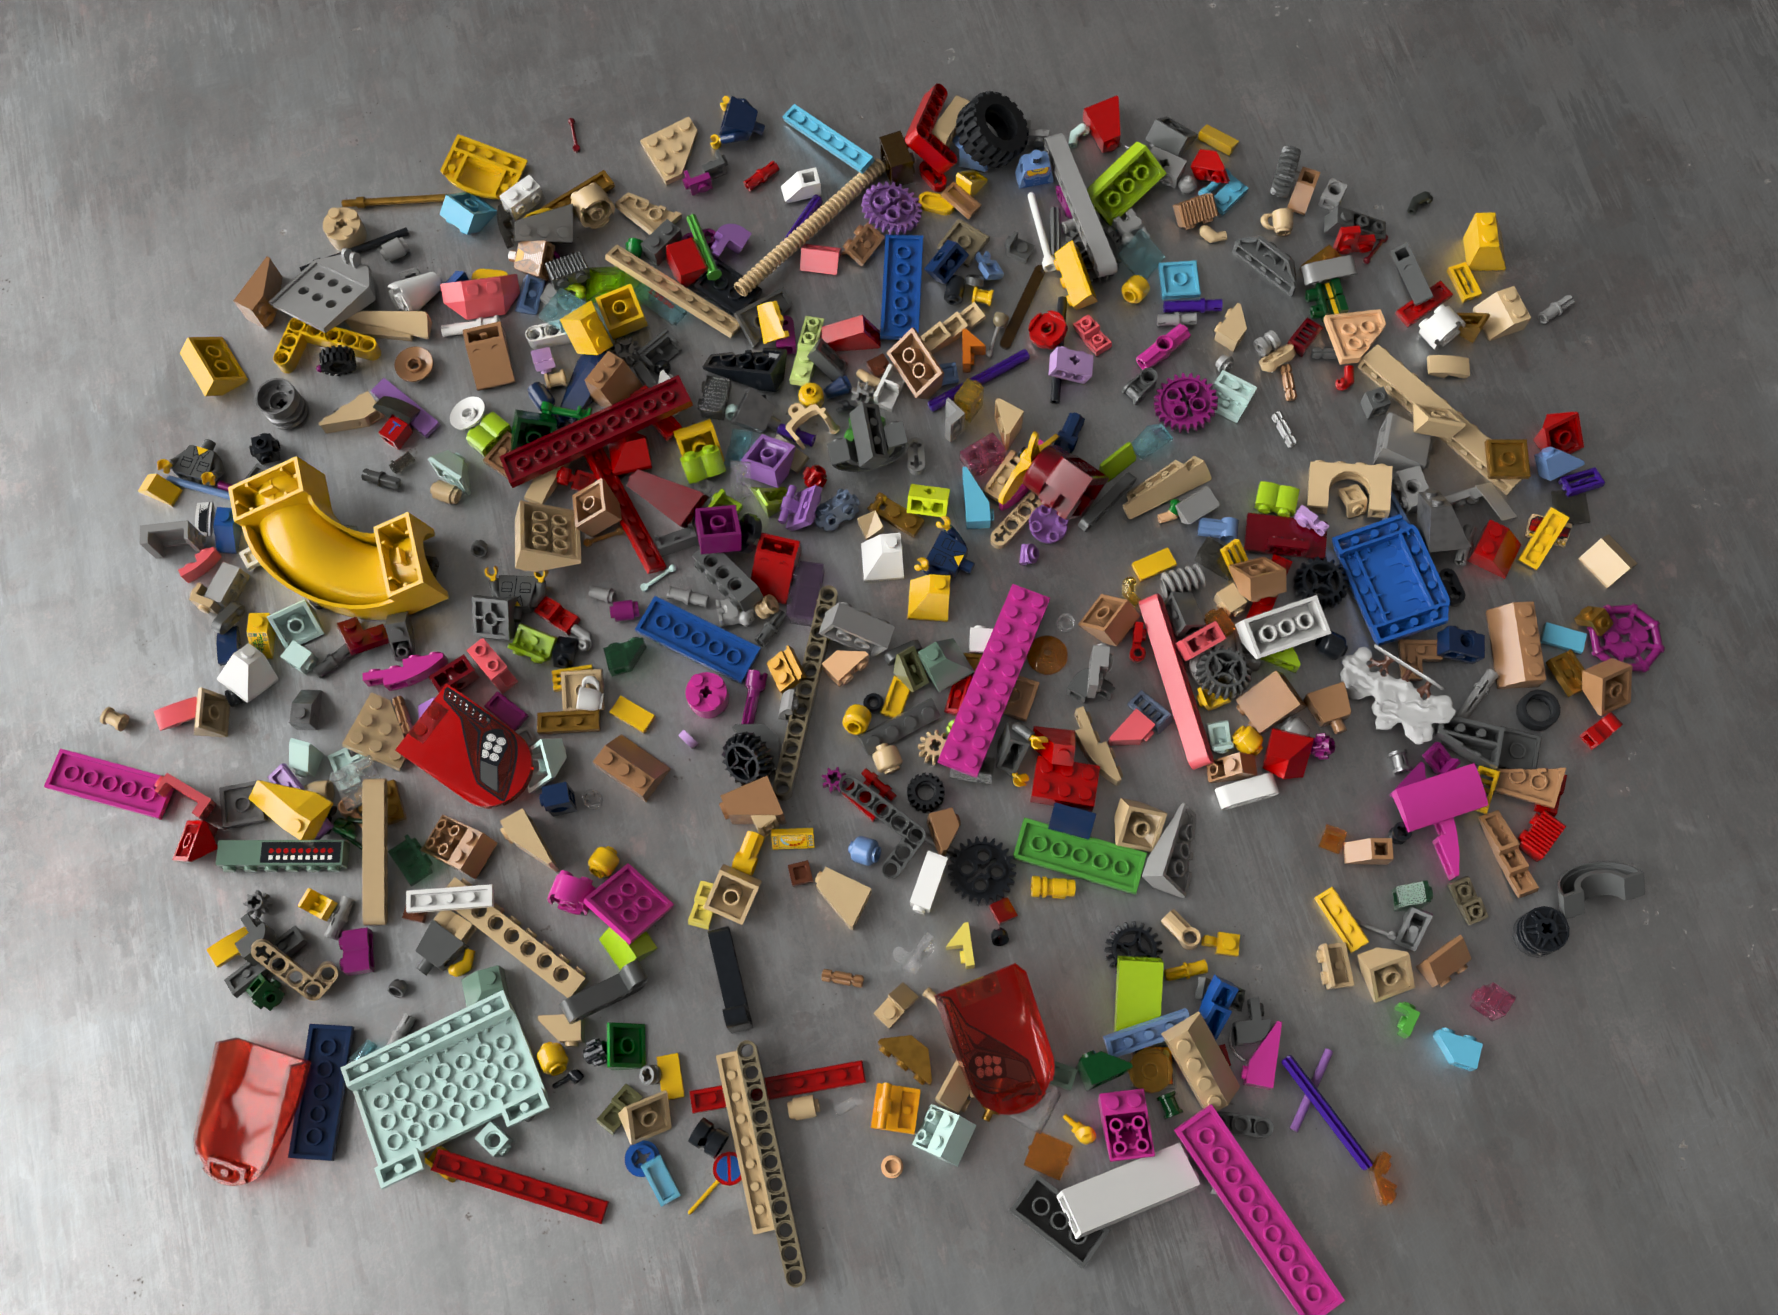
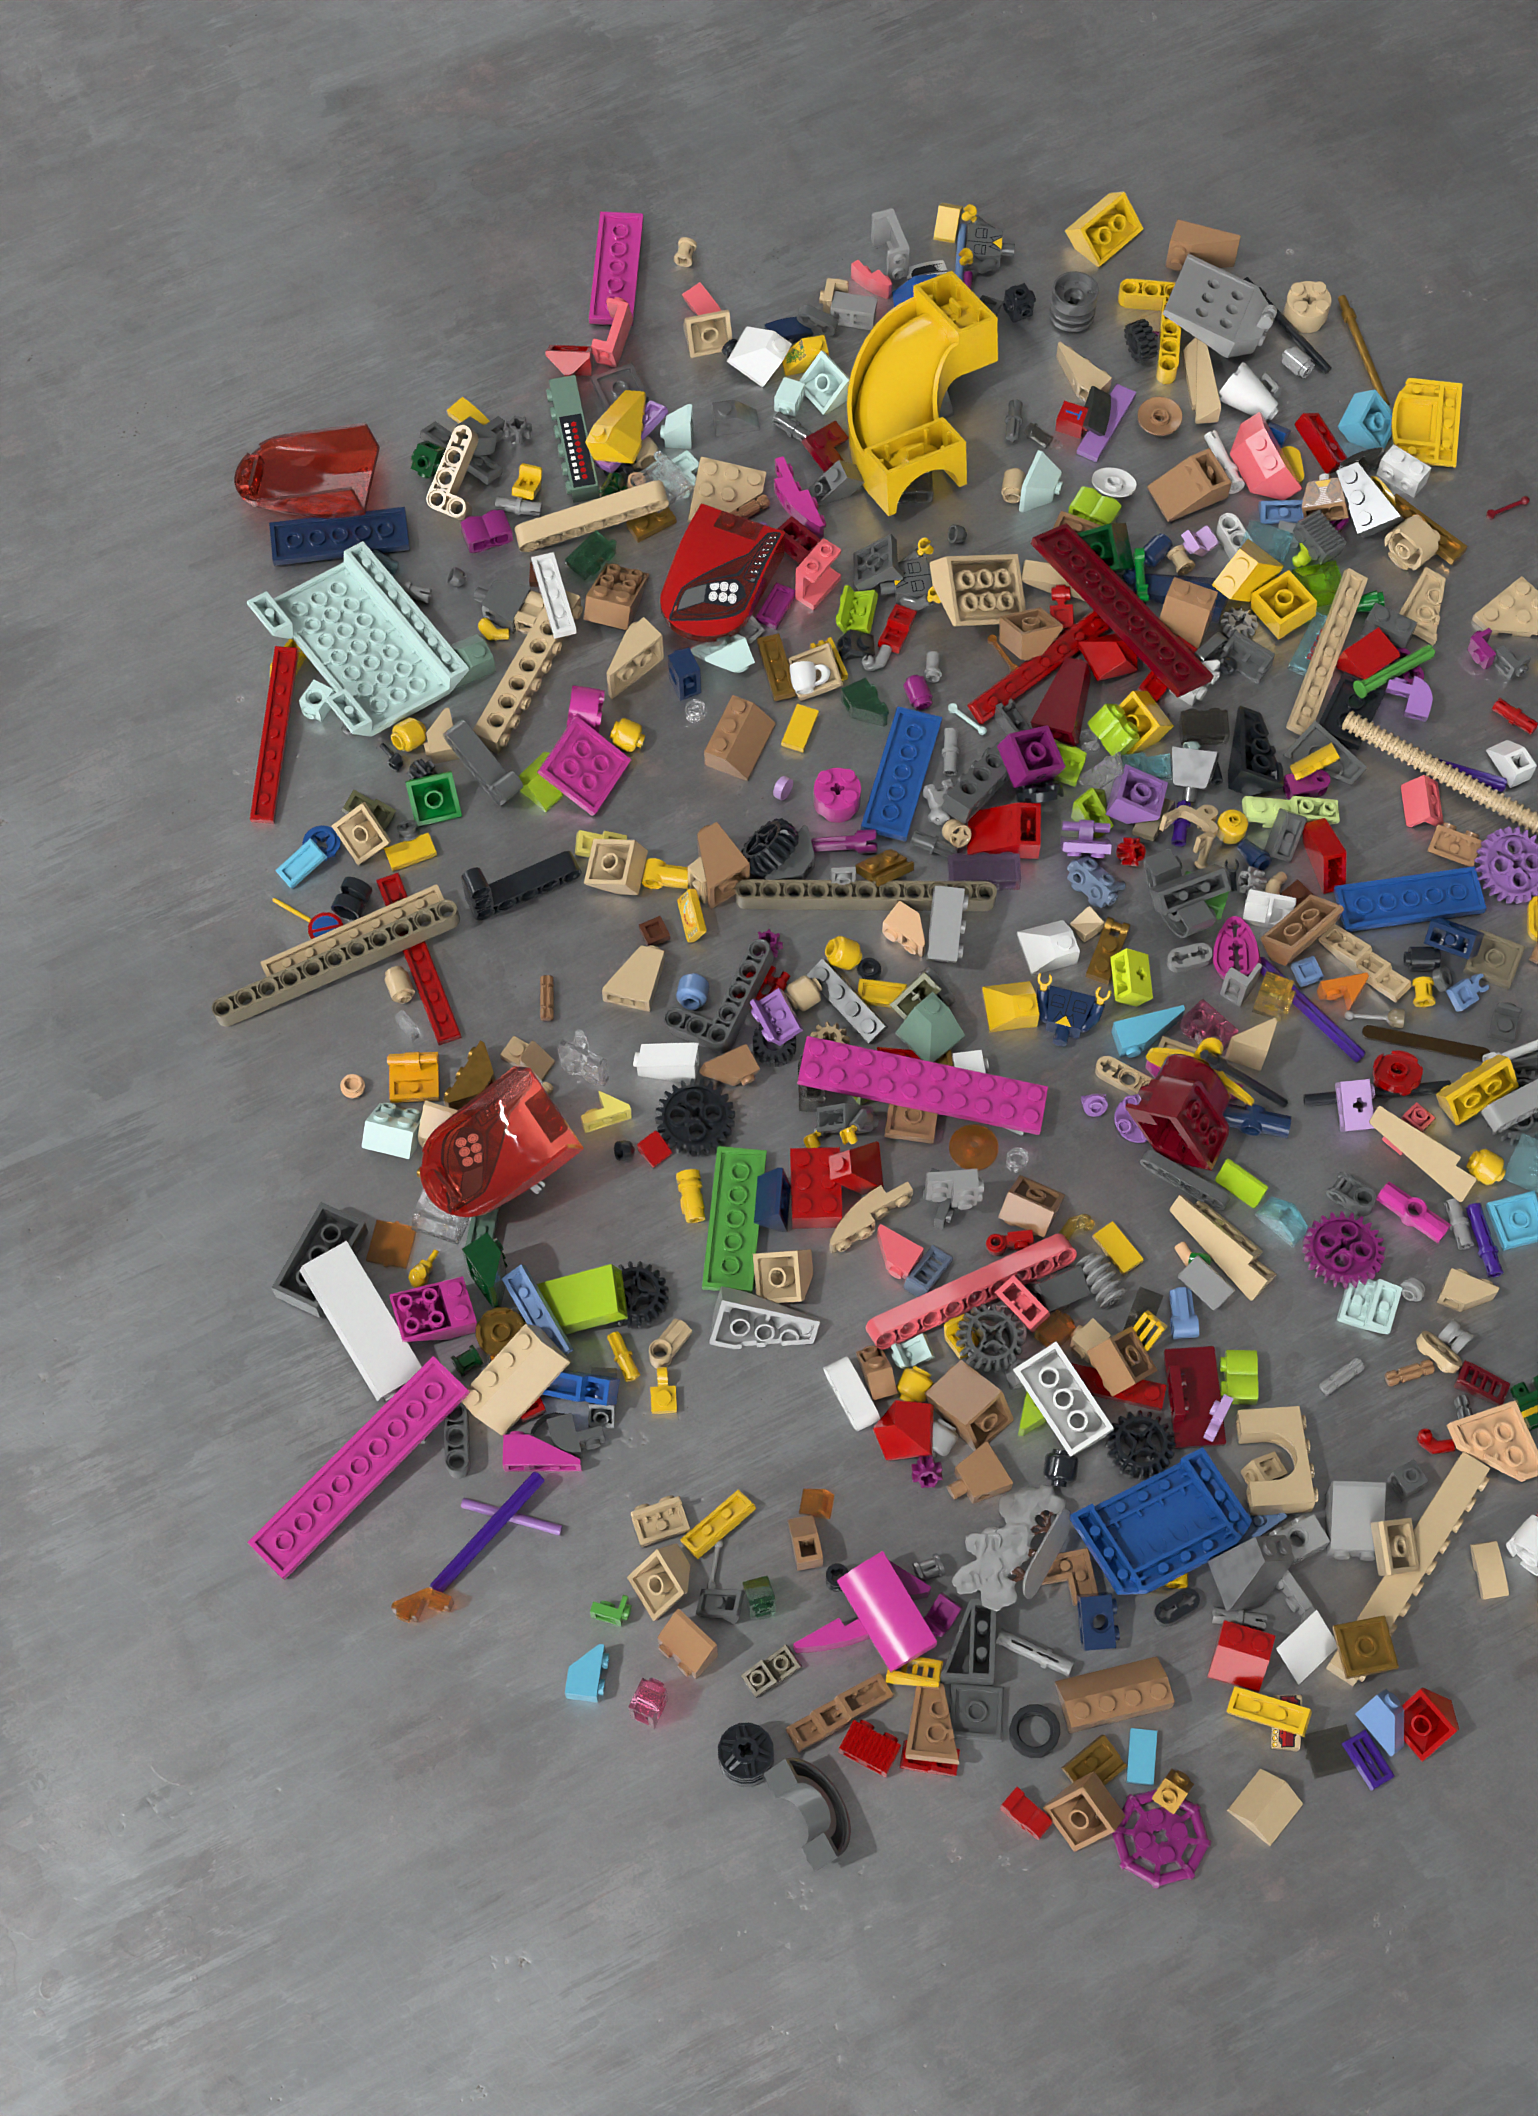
camera: 75 degrees right, 5 degrees down
none -> medium lavender bracket [750,988,804,1046]
none -> black bar [1200,1050,1288,1108]
none -> dark pink piece [1213,916,1261,980]
none -> red slope [1294,413,1351,474]
none -> tan wedge [1369,1106,1477,1202]

